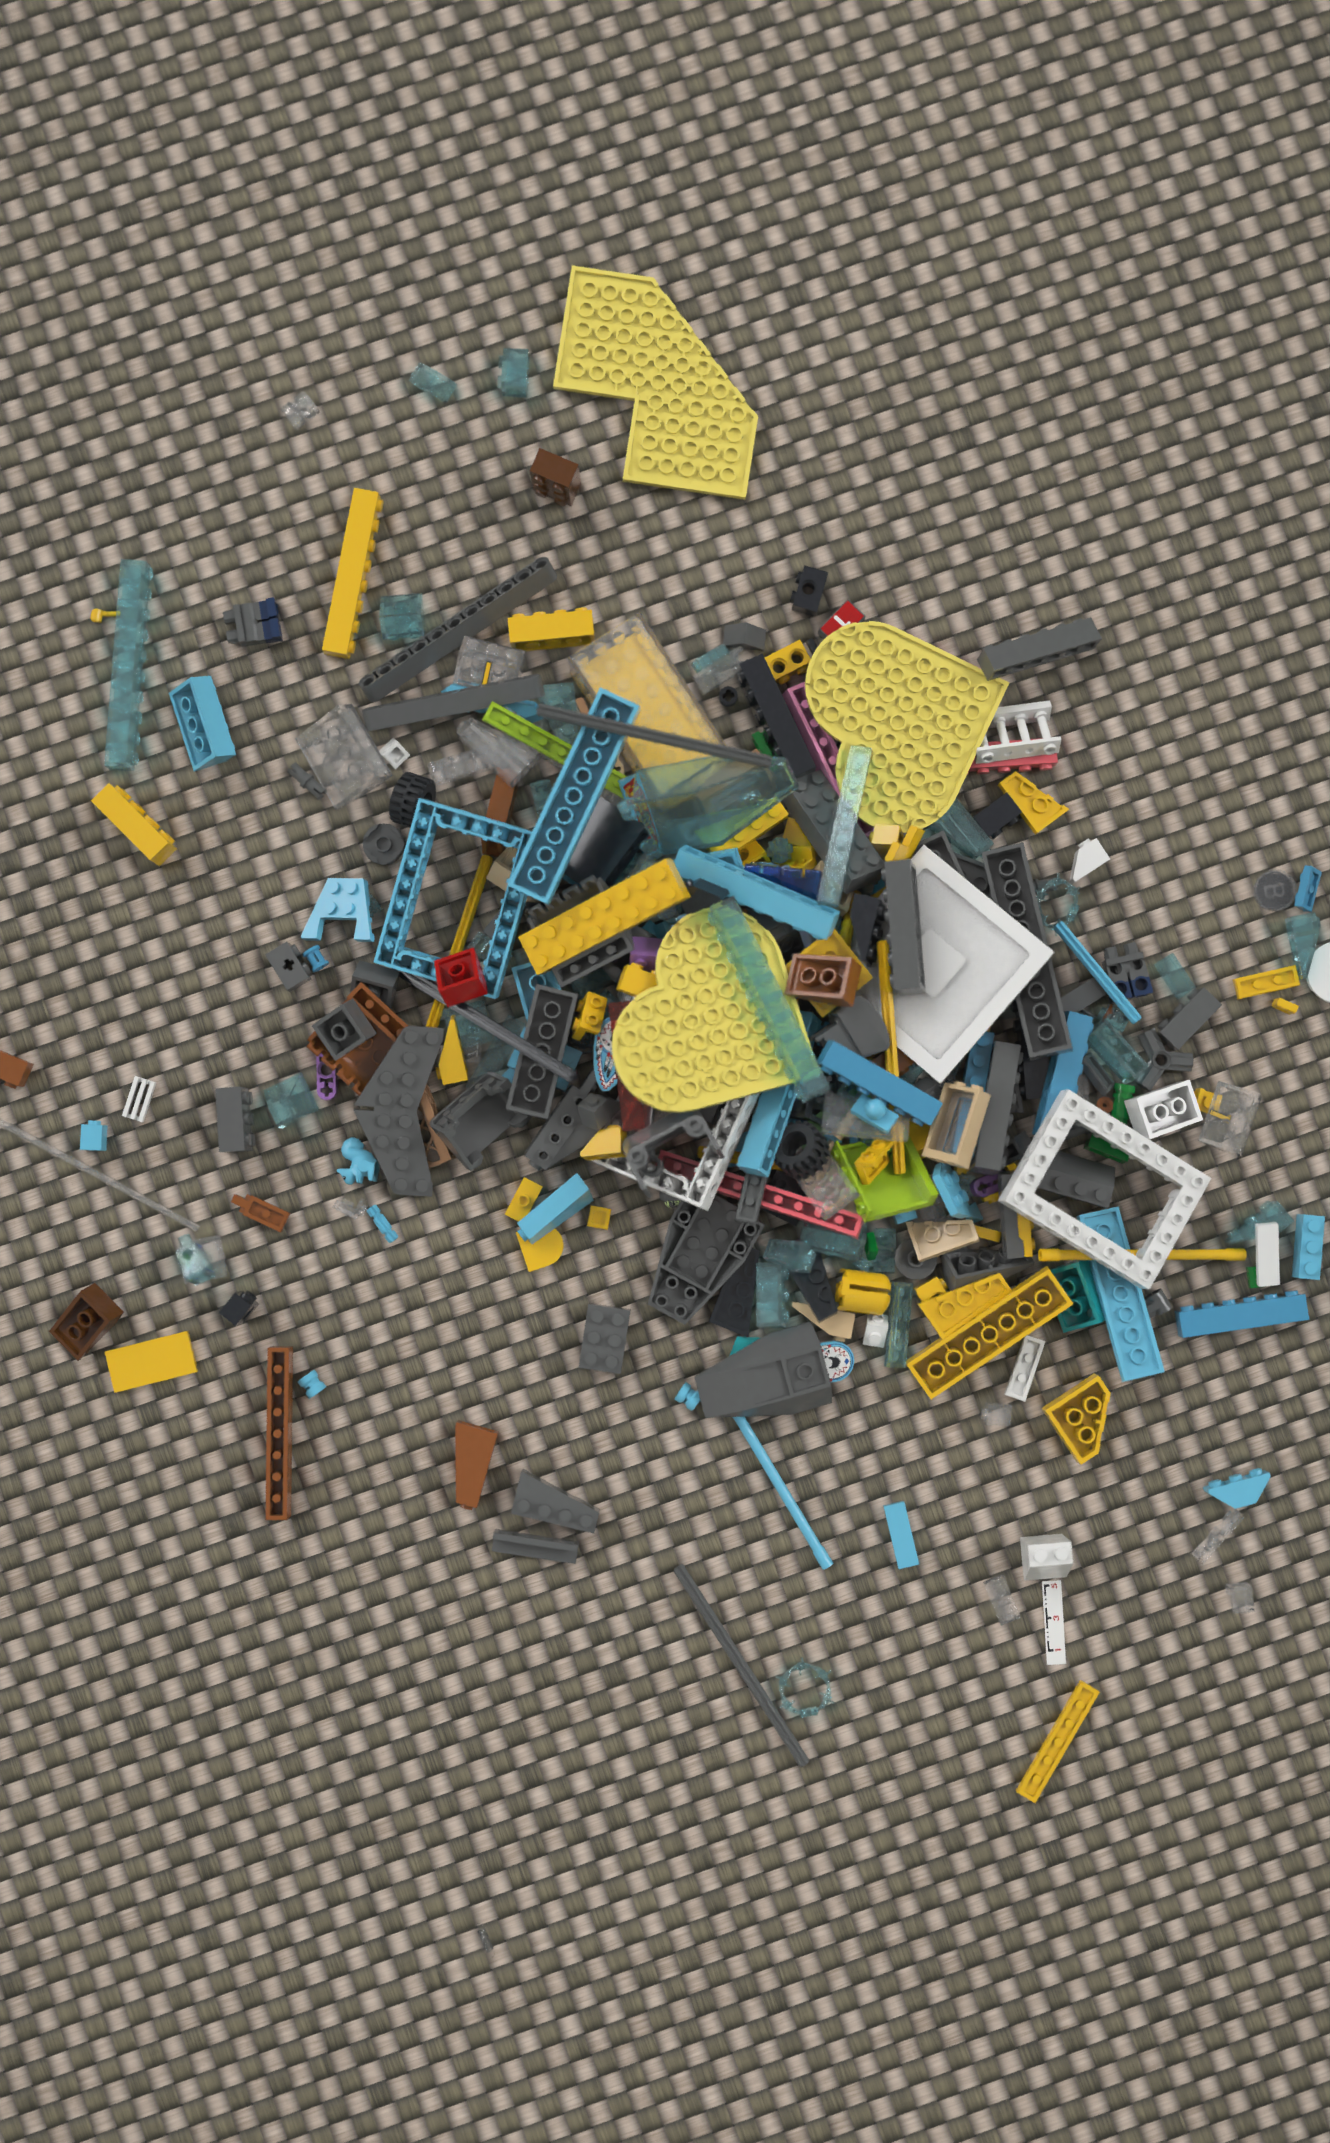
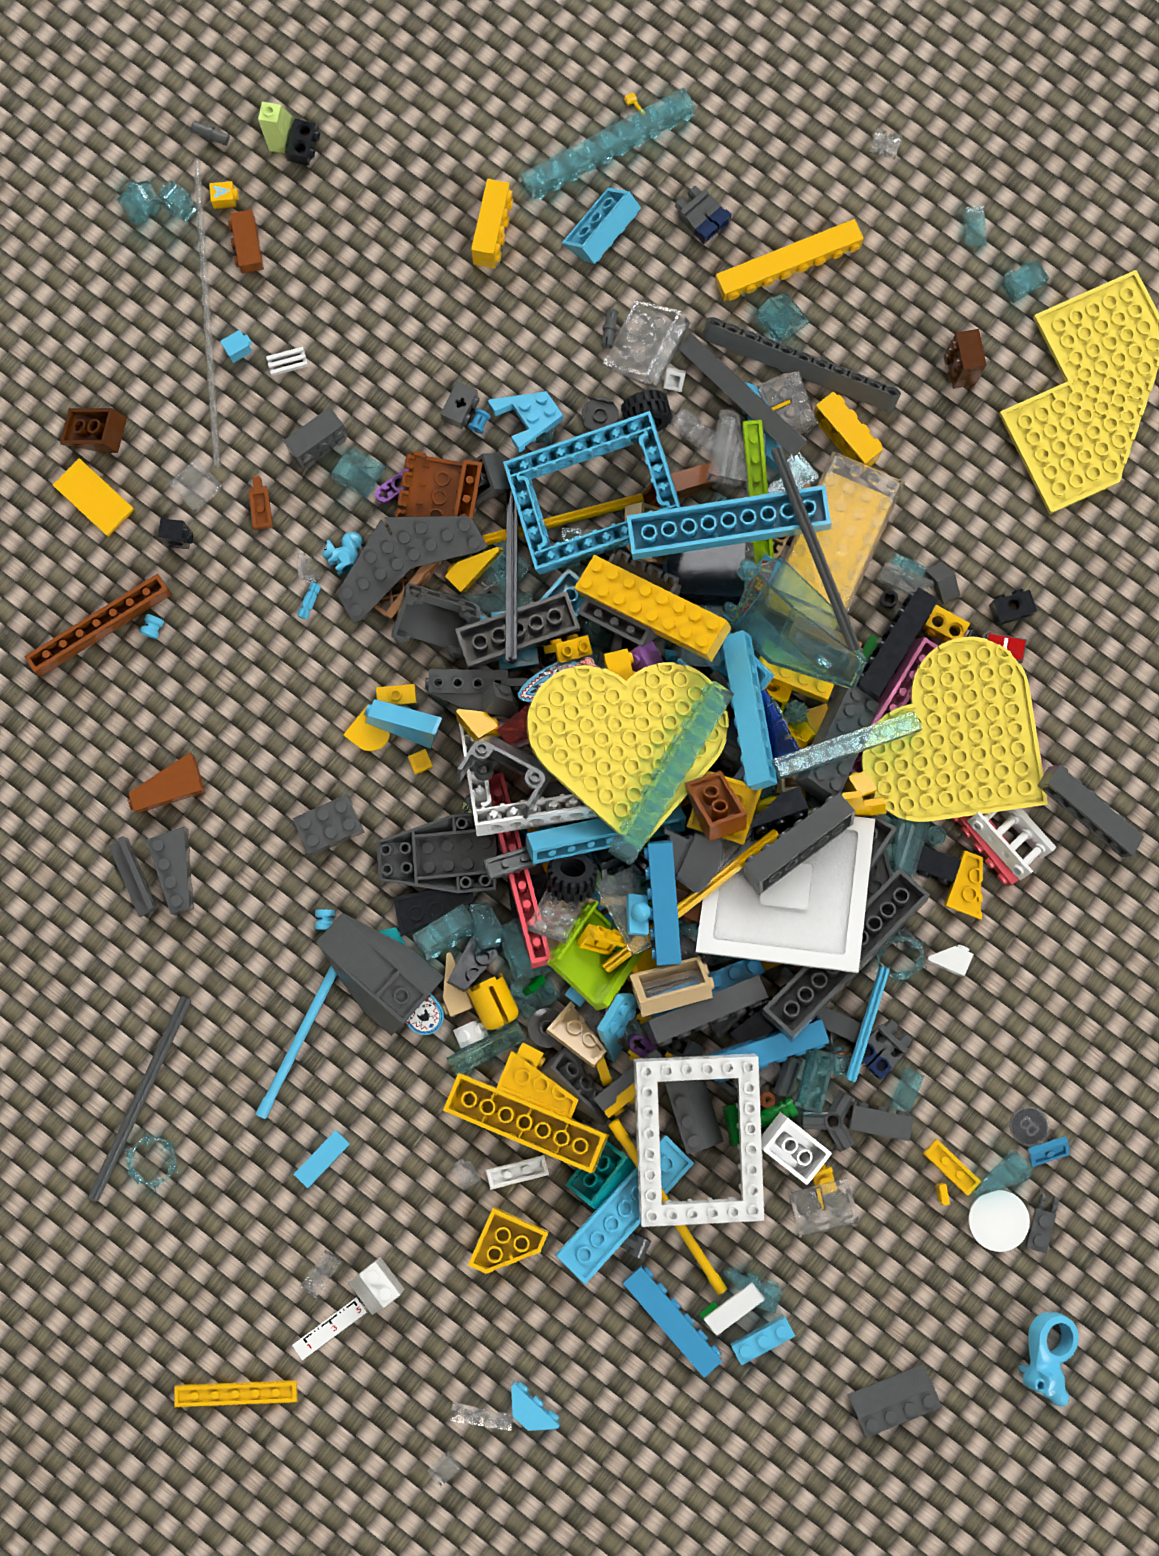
camera: 55 degrees right, 5 degrees down
clear light blue torso [175,1234,217,1286] -> none
dark grey brick [311,999,377,1061] -> none
red slope [434,947,488,1007] -> none
black slope [680,878,729,915] -> none
none -> clear light blue wheel [924,826,946,847]

